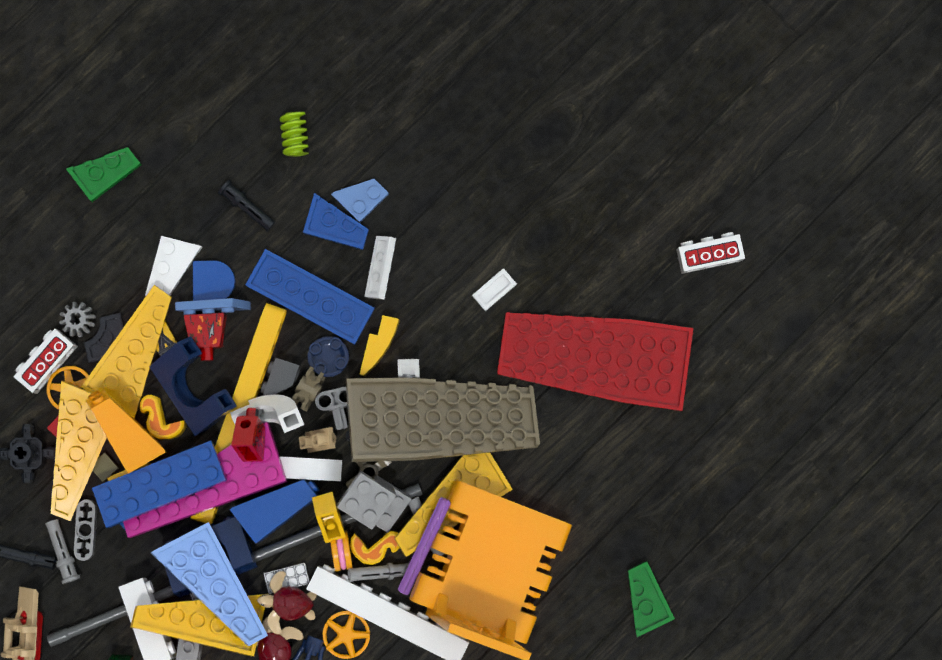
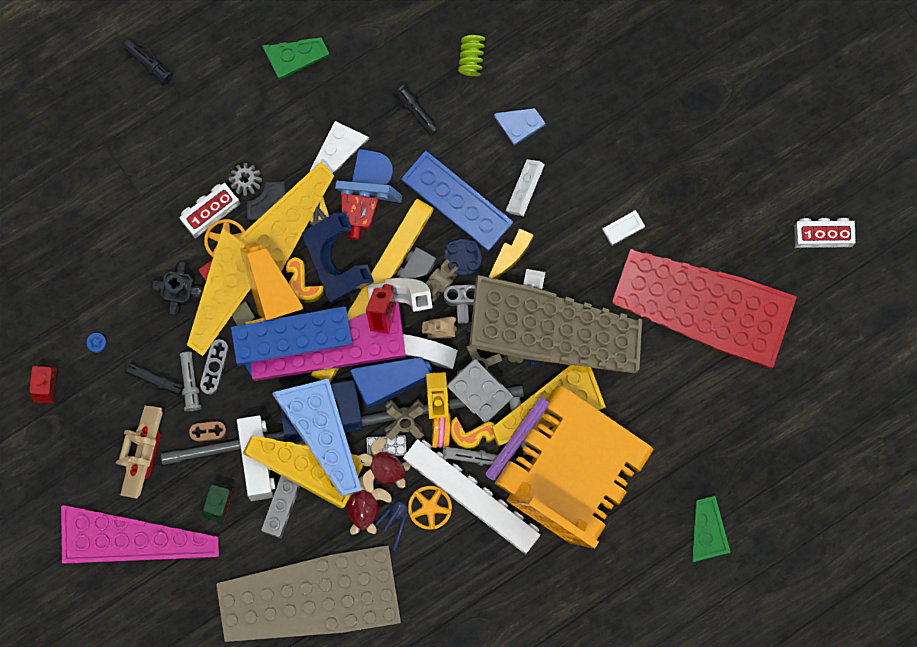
camera: 10 degrees right, 5 degrees down
blue wing [303,193,369,250] -> none
none -> medium nougat beam [189,422,227,442]
none -> dark tan pin [385,400,425,440]

